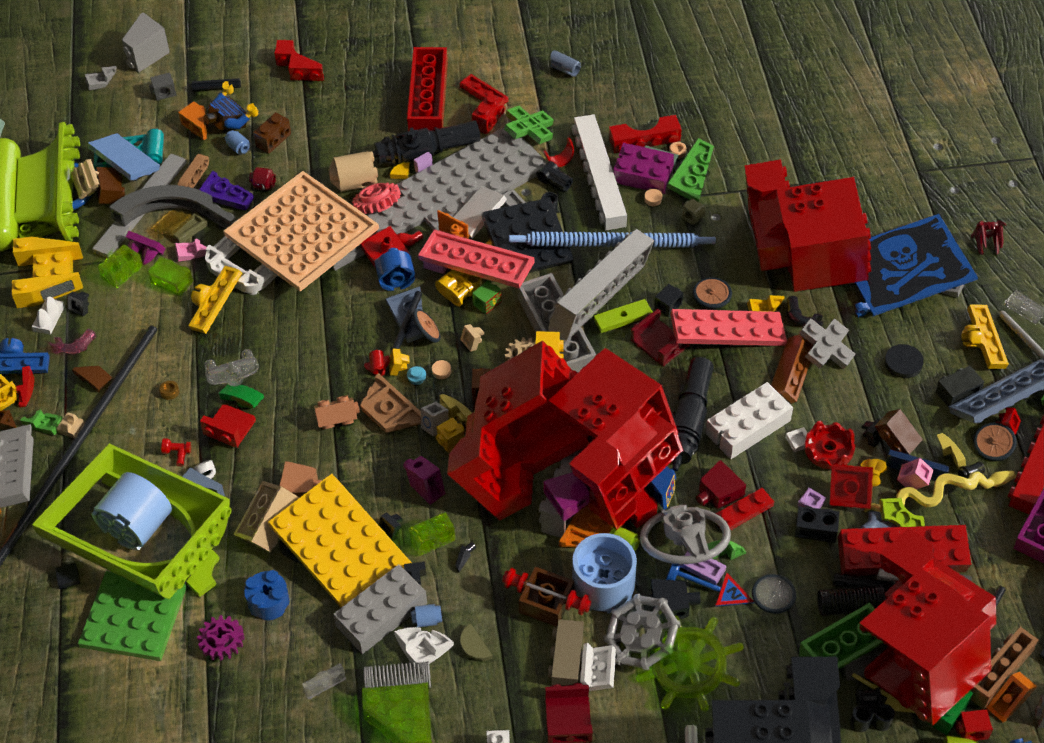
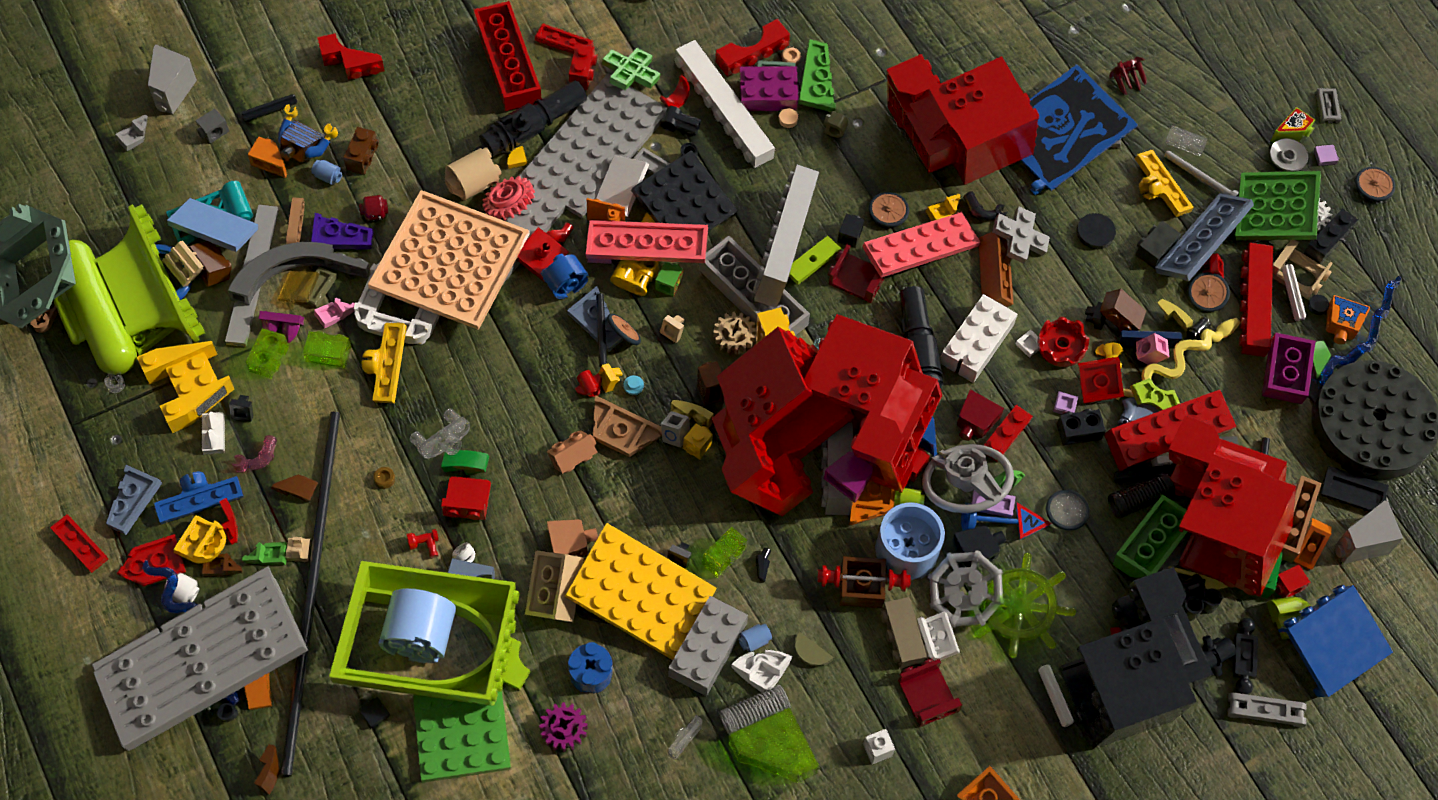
camera: 25 degrees left, 10 degrees up
magenta torso [403,456,446,505] -> none
black tile [404,561,426,585] -> none
lavender tile [414,152,433,173] -> none
light nougat tile [432,360,451,379] -> none
light blue hose [509,232,716,248] -> none

